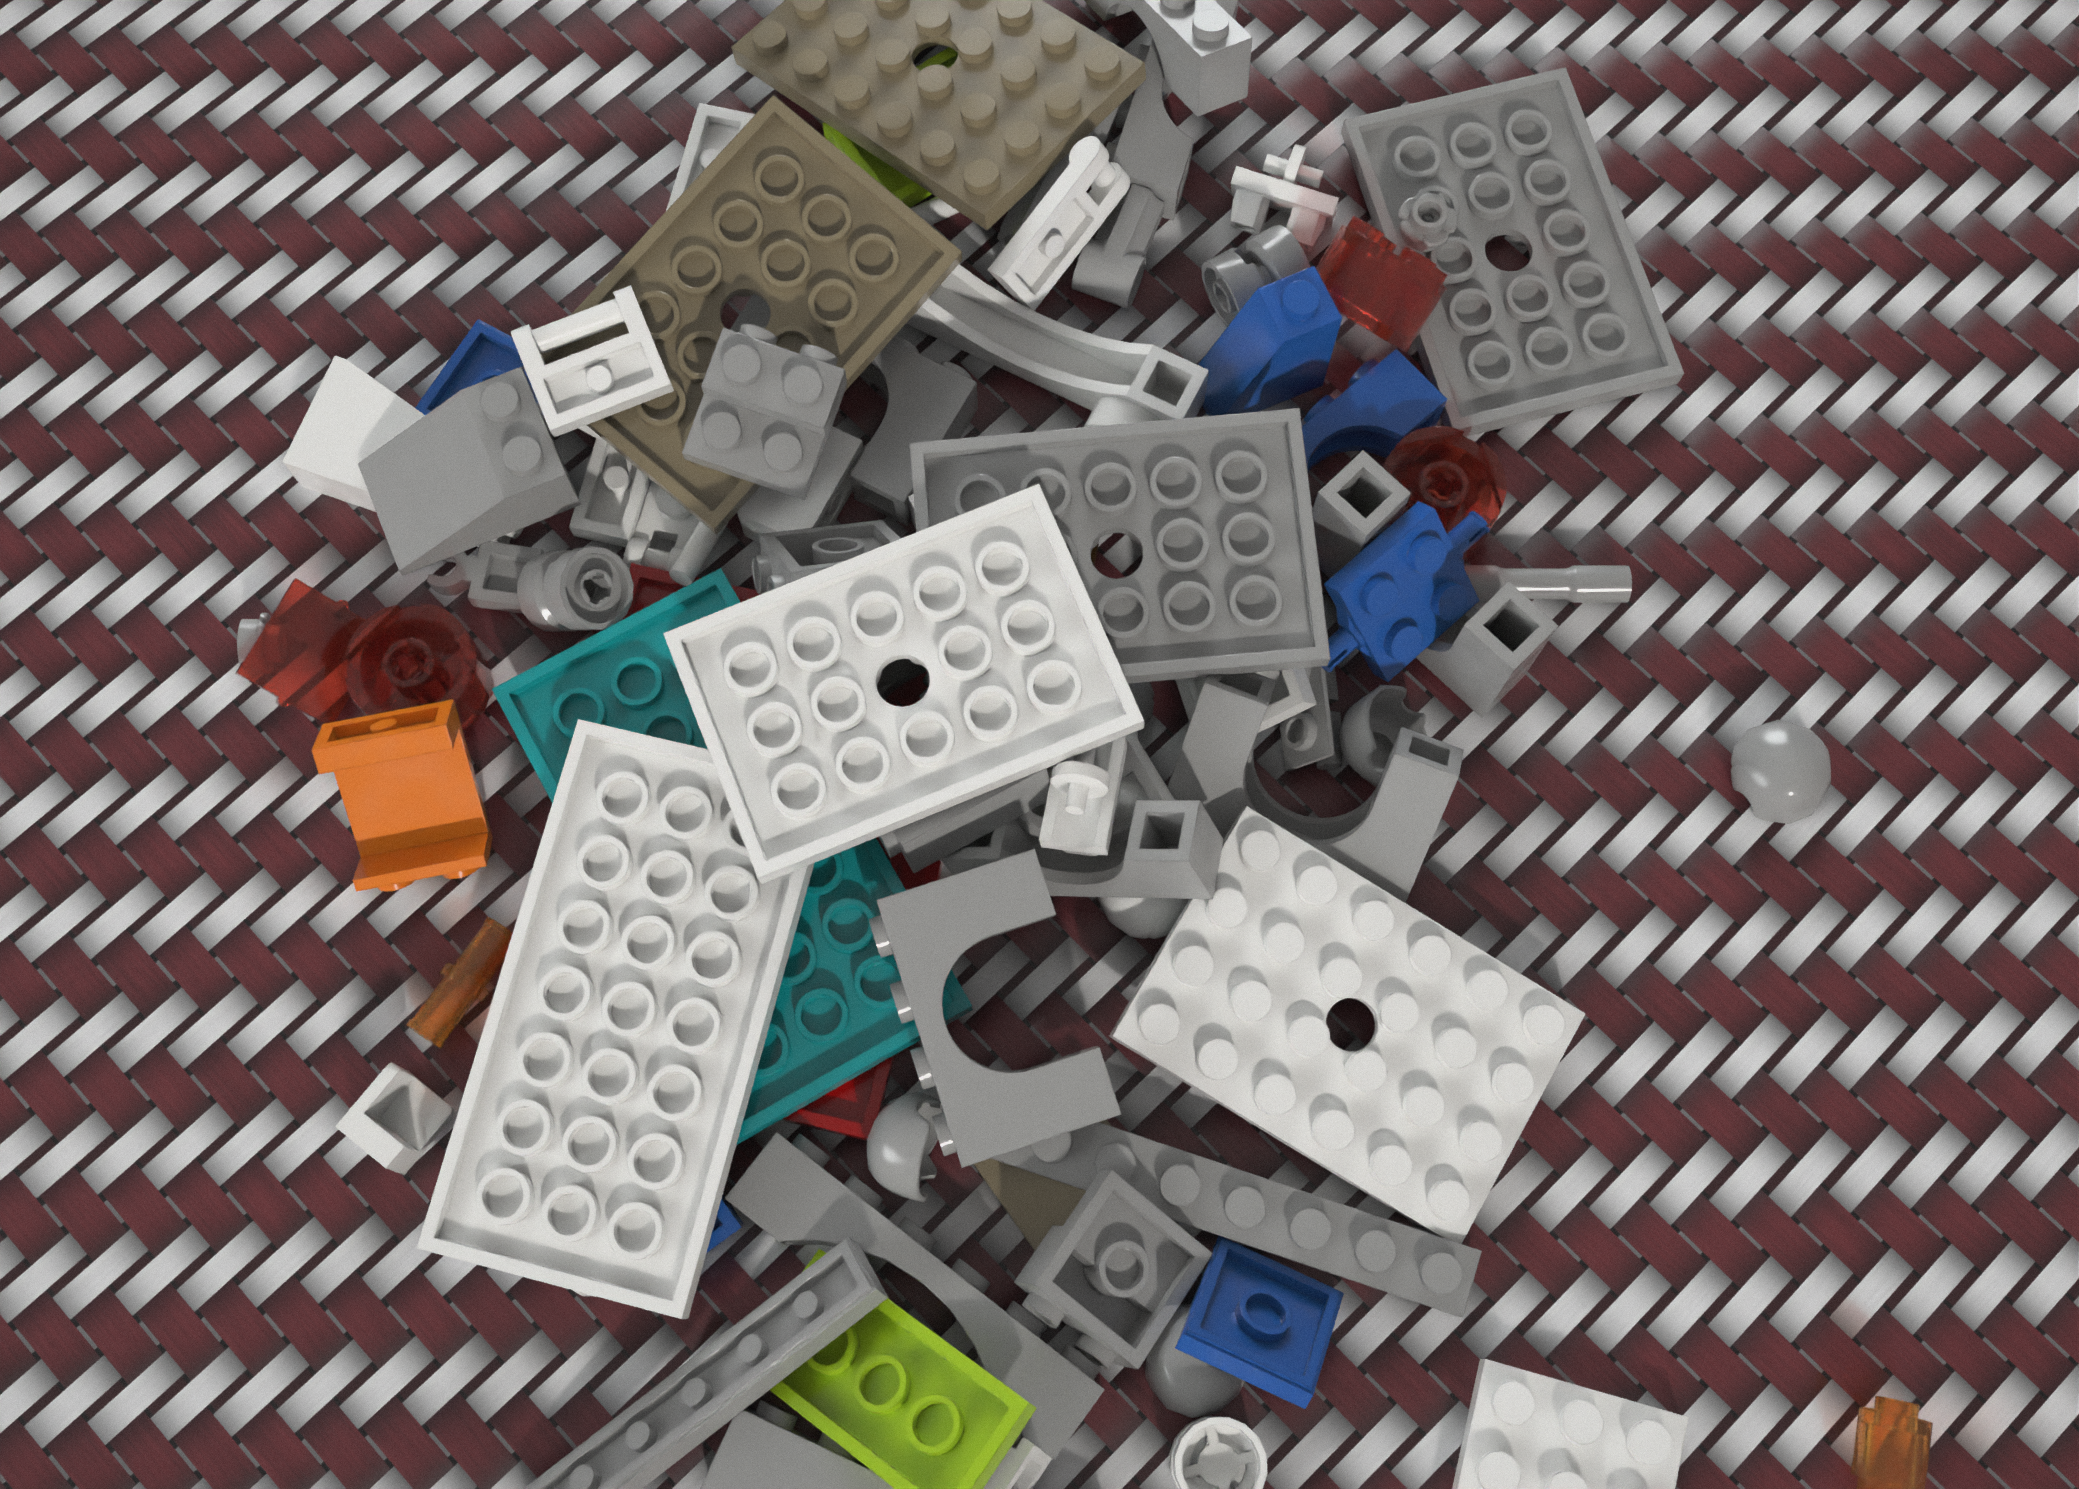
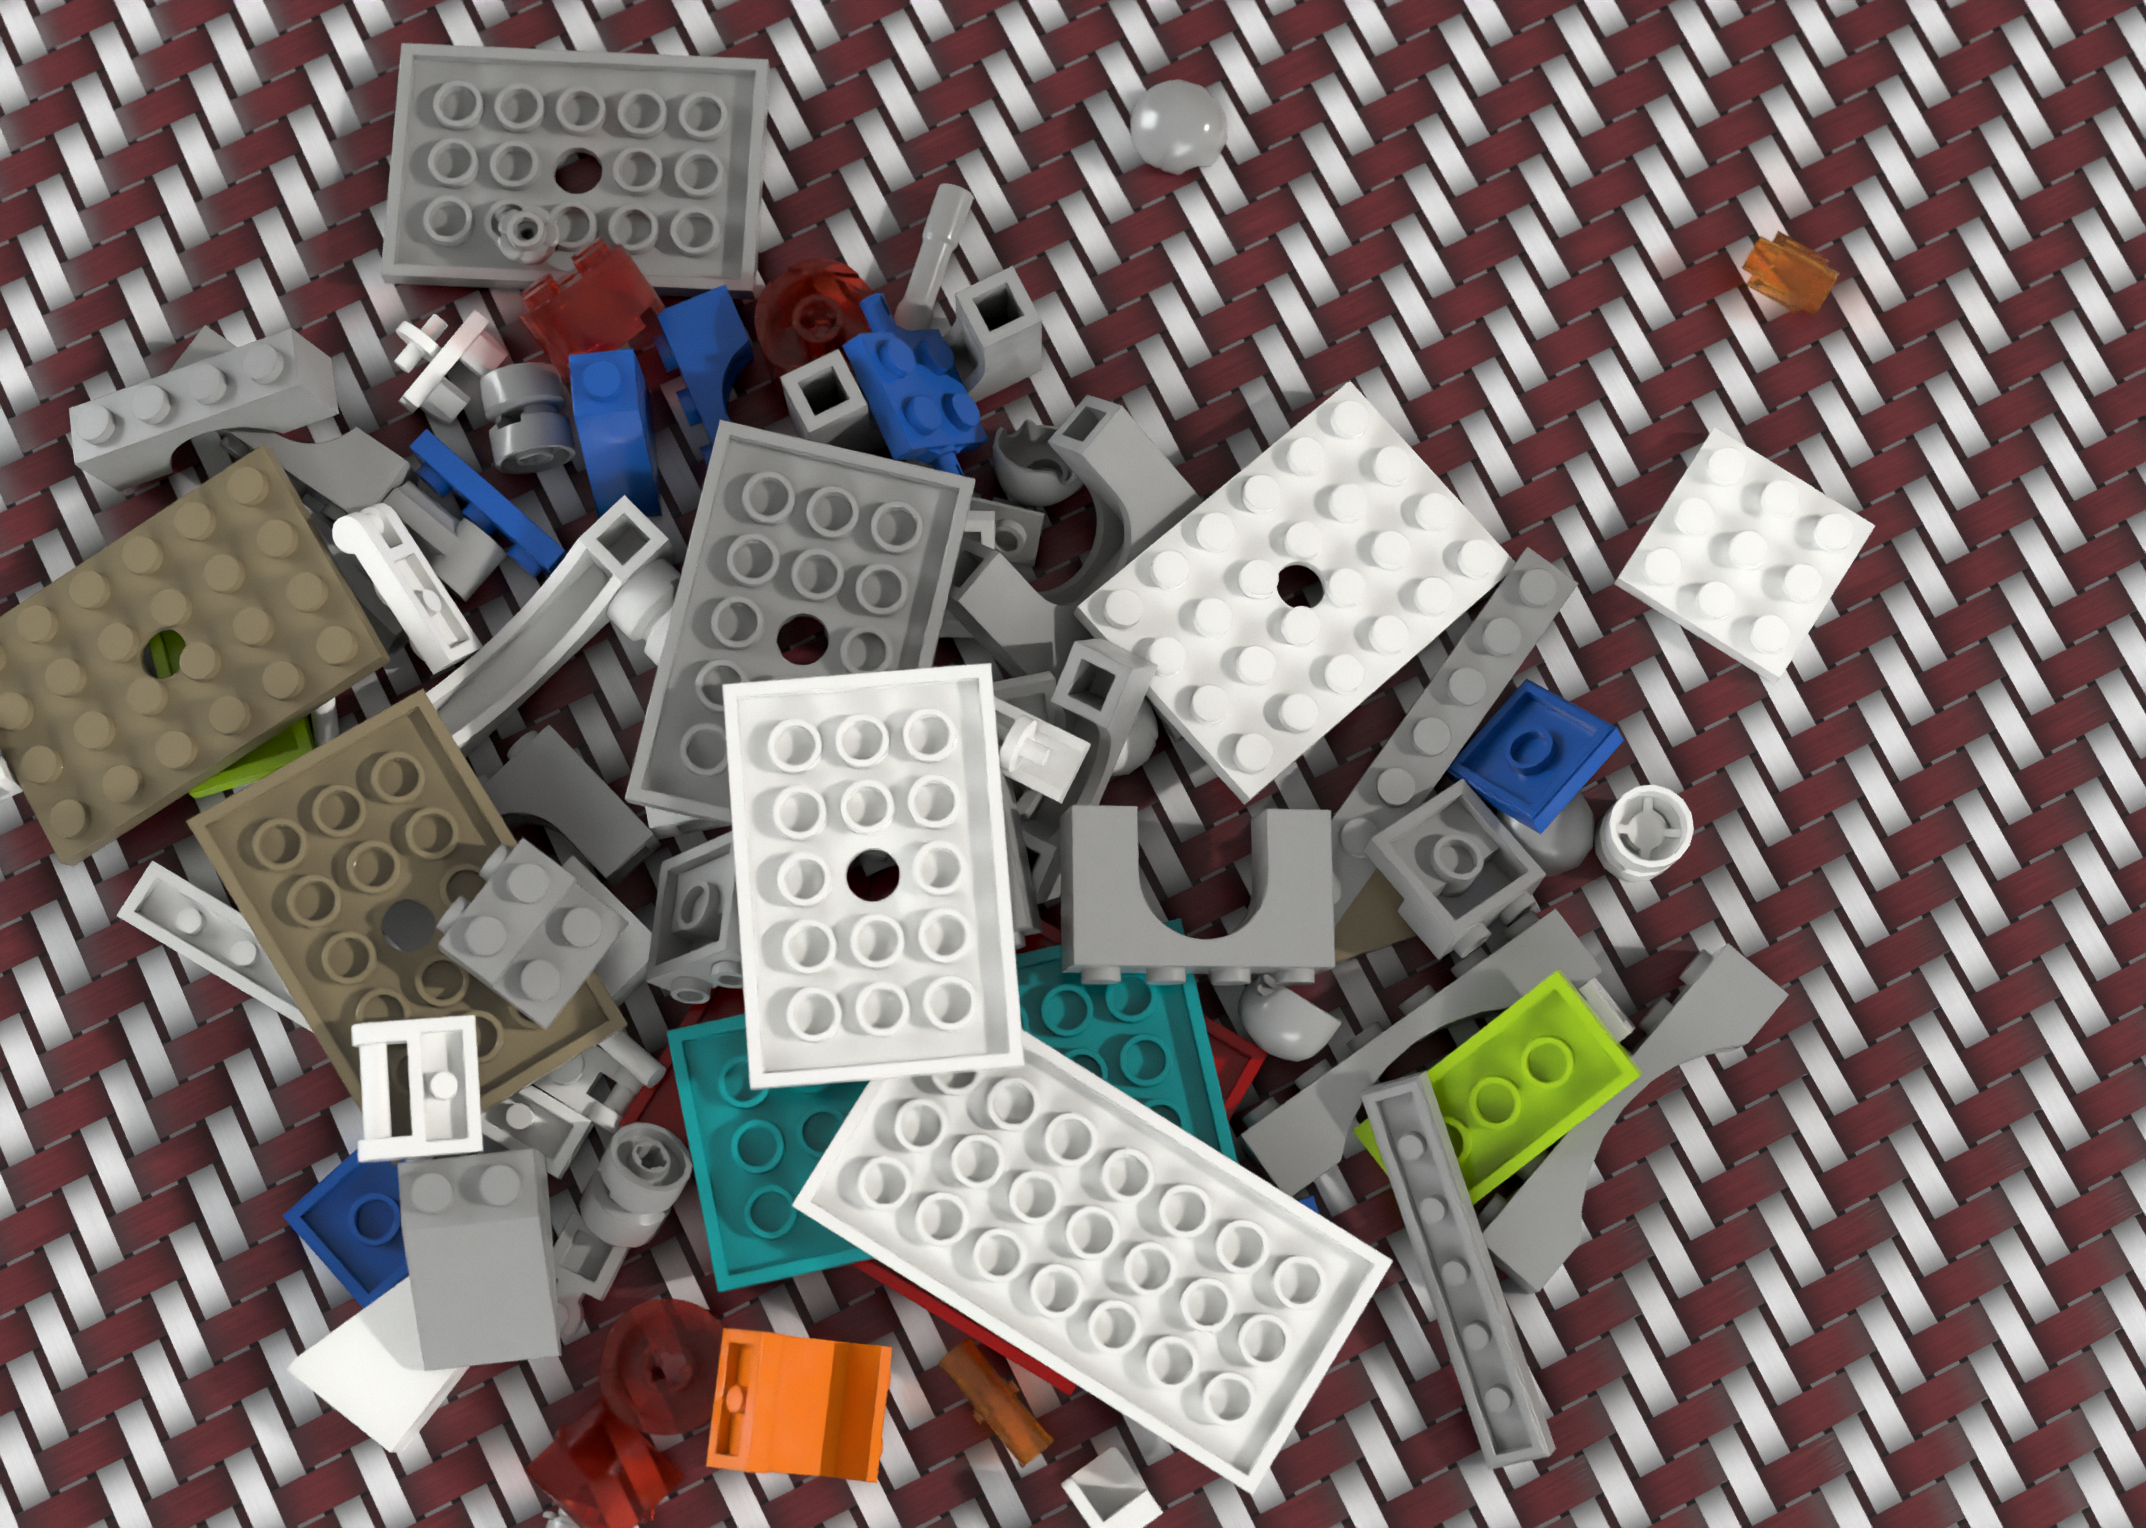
camera: 75 degrees left, 5 degrees up
none -> blue plate [409,429,567,579]

